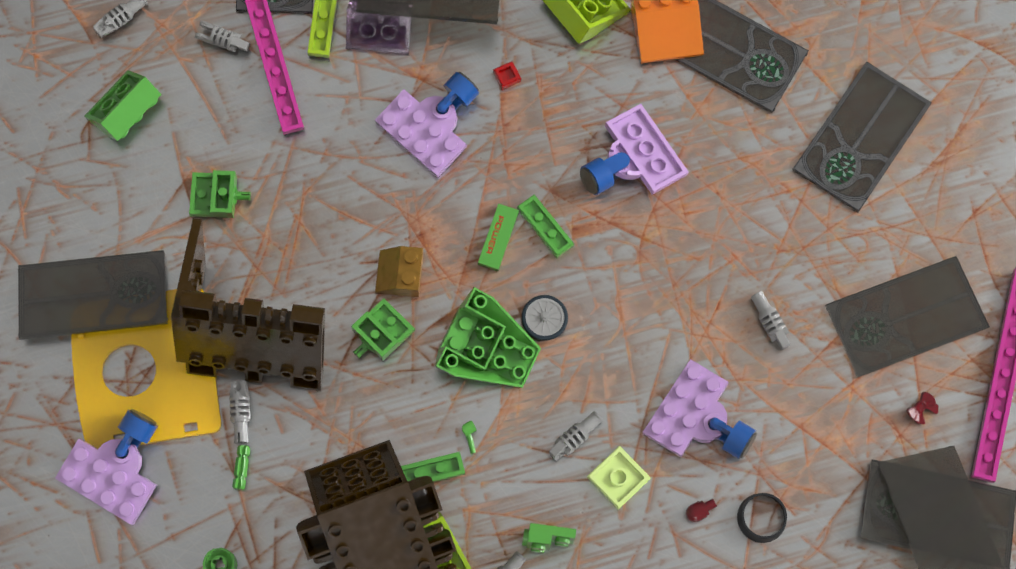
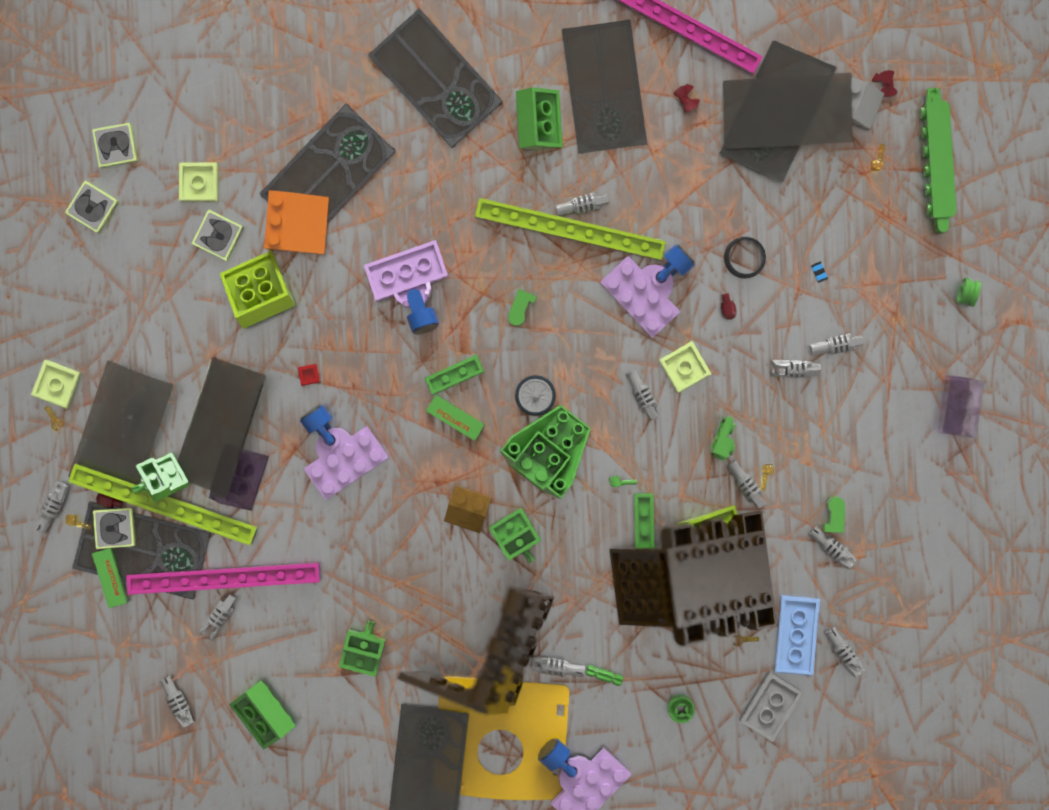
camera: 70 degrees left, 15 degrees up
none -> lime plate [475,198,666,260]
none -> bright green leg [508,289,537,326]
none -> bright green slope [516,87,563,150]

